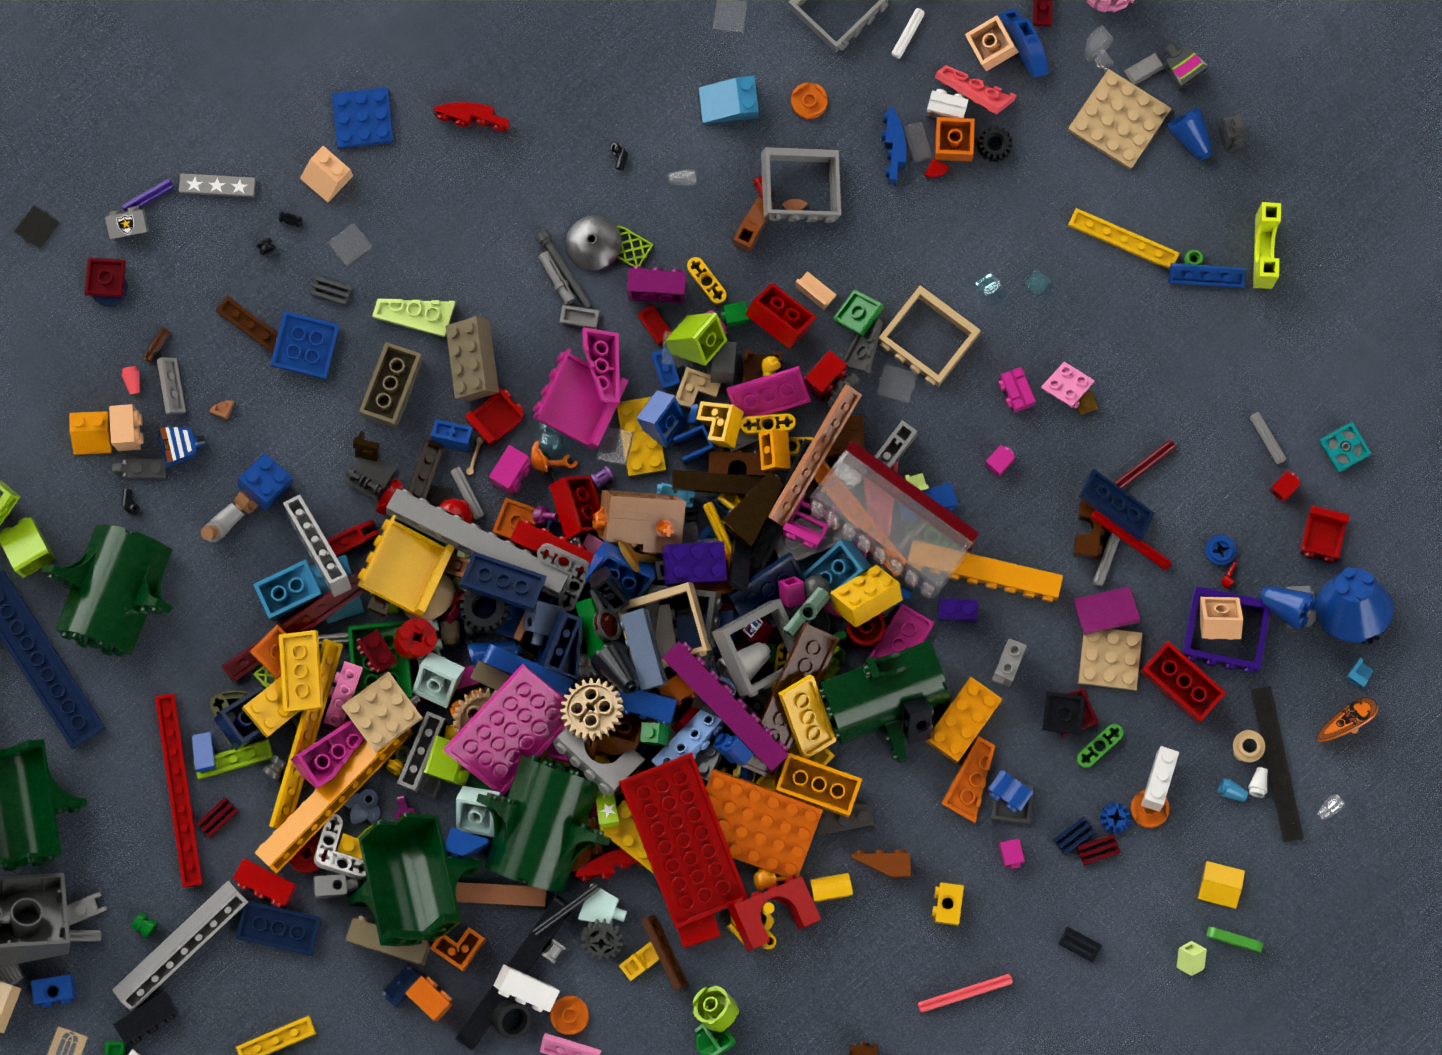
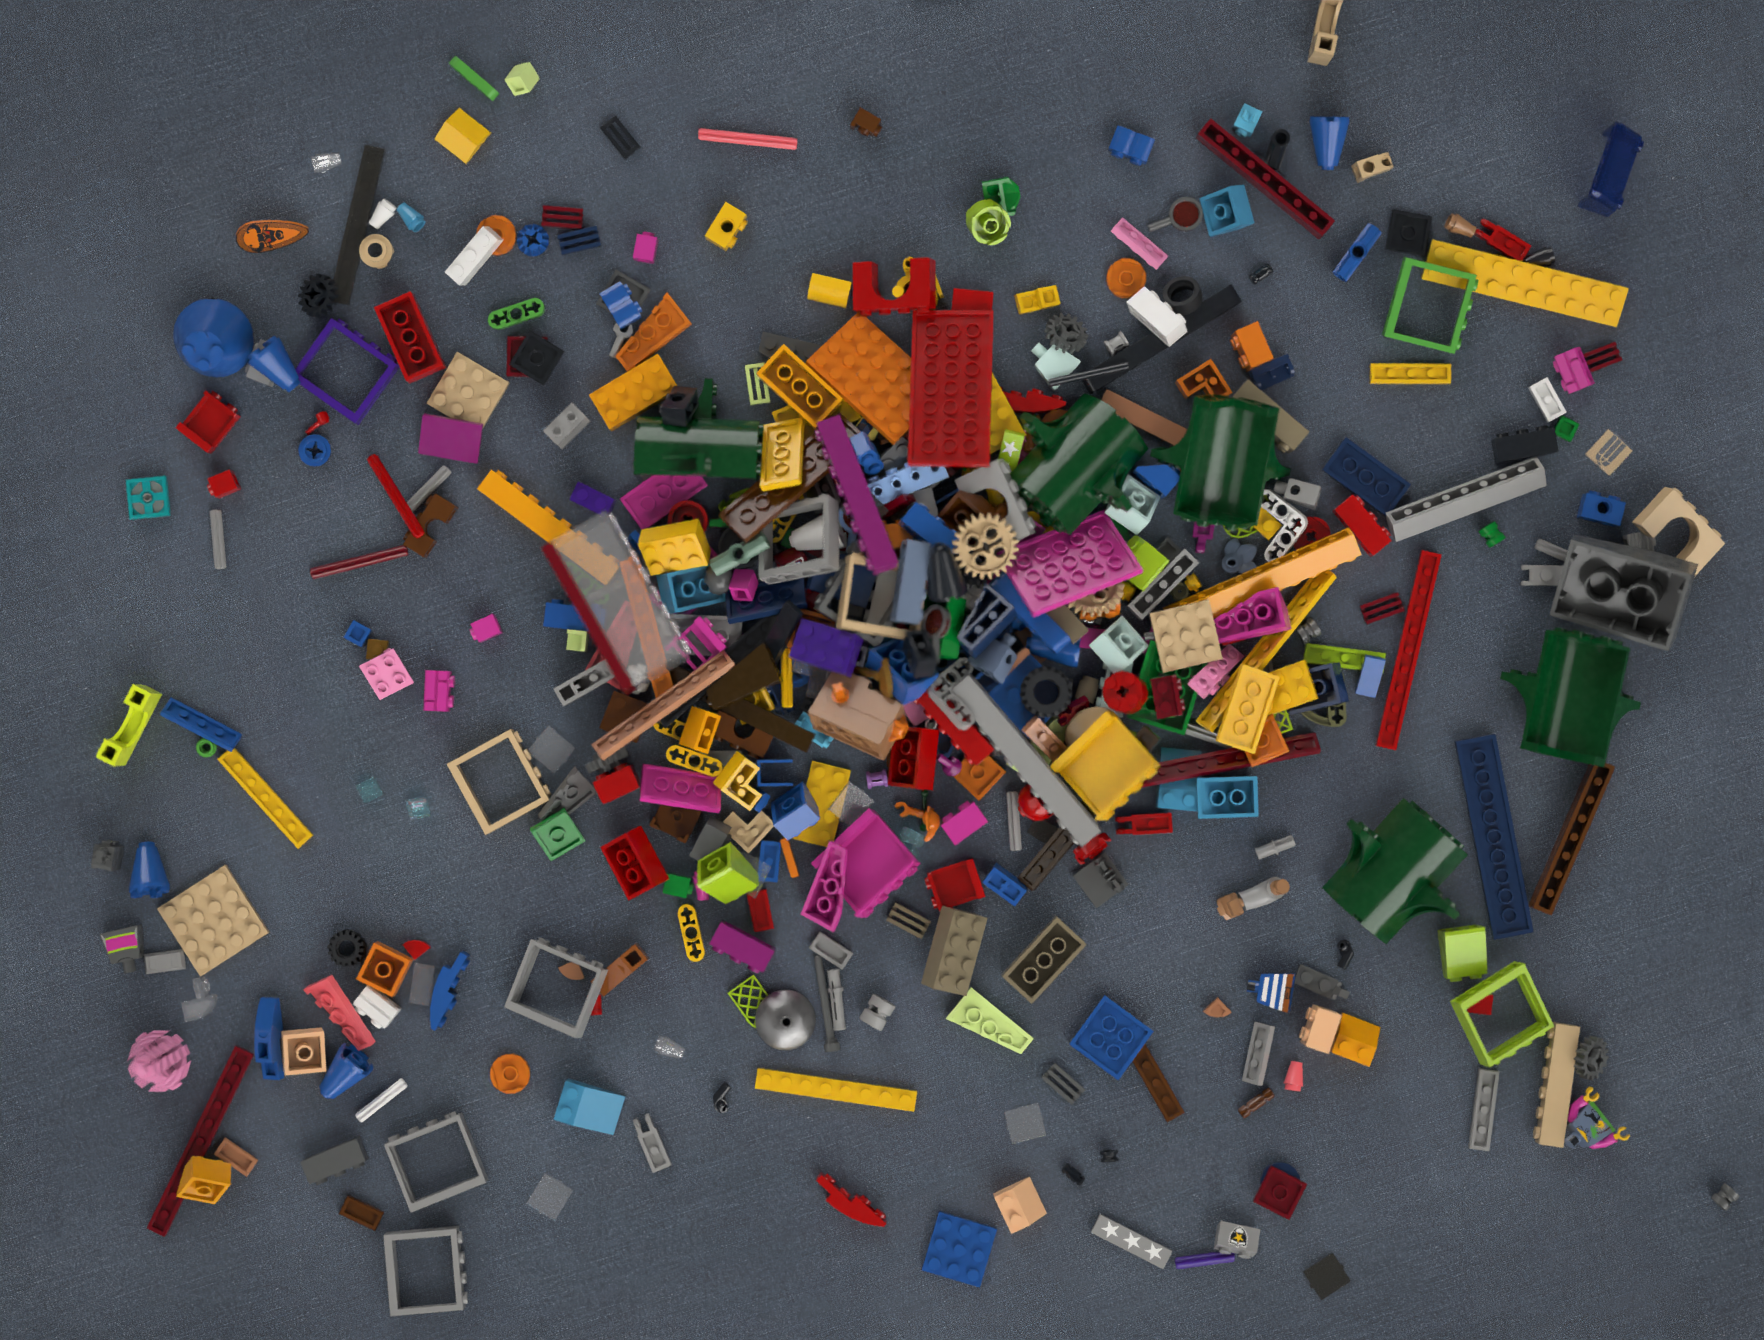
camera: 160 degrees left, 10 degrees up
blue brick [238,453,293,511] -> none
light grey brick [283,495,352,597] -> none
dark brown bracket [353,431,380,462] -> none
dark blue plate [459,551,547,612] -> none
tan hinge [466,437,484,475] -> none
green brick [640,722,670,746] -> none
reddish brown tile [641,915,689,991] -> none
light orange piece [753,869,787,890] -> none
yellow piece [761,356,781,377] -> none
light nougat panel [795,271,836,310] -> none
dark orange slope [851,849,911,878] -> none
dark blue tile [1078,468,1154,541] -> none
light nougat slope [1200,597,1243,640] -> none
dark azure panel [1345,657,1373,690] -> none
none -> black gear [298,273,339,318]
none -> blue cone [319,1043,373,1099]
none -> blue plate [344,620,372,647]
none -> light grey bar [609,323,633,359]
none -> light grey hinge [633,1113,672,1173]
none -> yellowish green tile [745,362,771,406]
none -> yellow plate [755,1068,917,1112]
none -> orange tile [780,838,800,878]
none -> light grey wheel [859,993,896,1031]
none -> dark tan tile [886,902,931,939]
none -> light grey axle [1255,835,1296,860]

